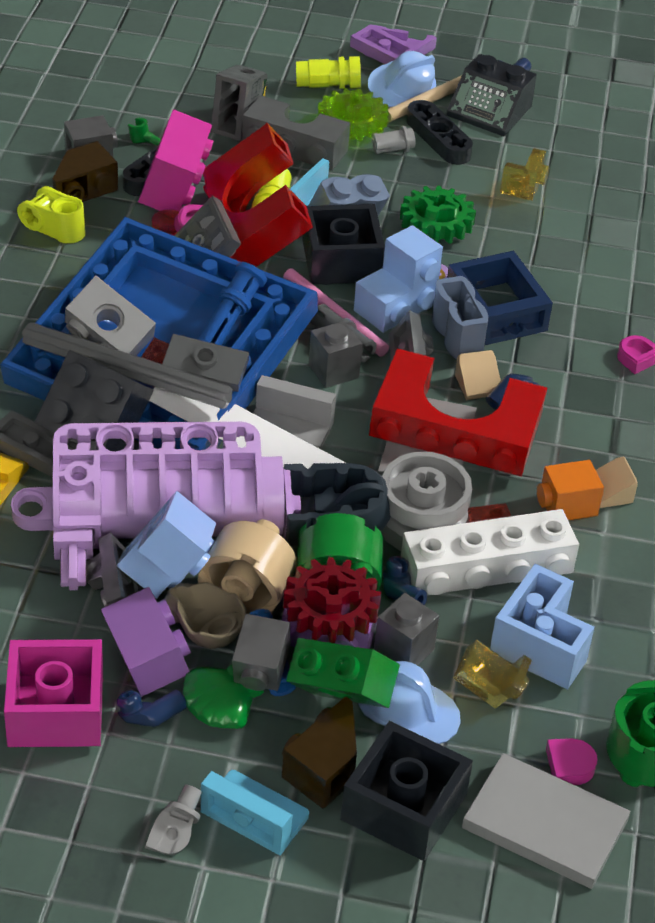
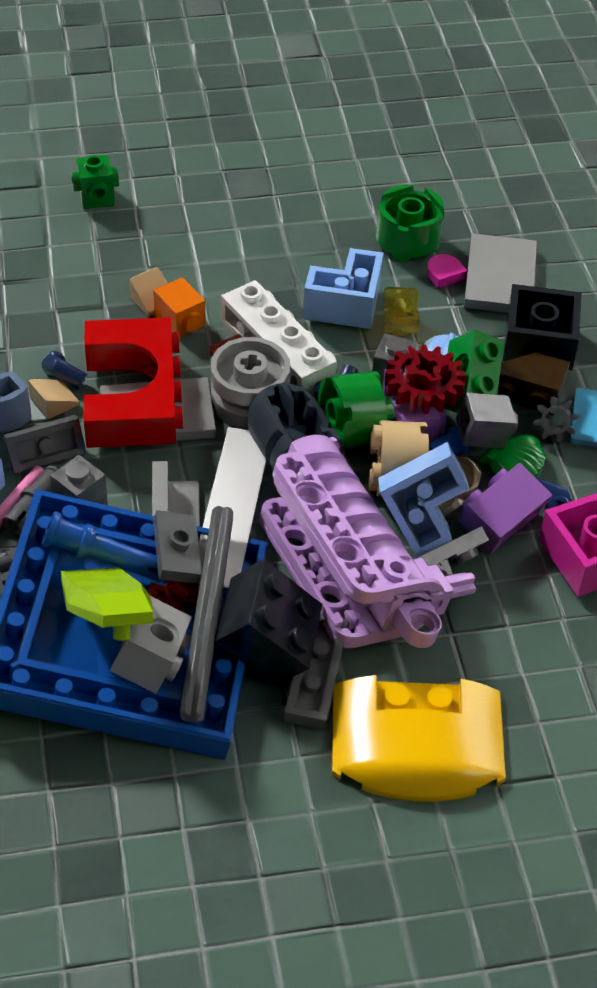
camera: 110 degrees left, 5 degrees up
none -> lime piece [61,567,153,641]
none -> dark grey gear [533,396,580,443]

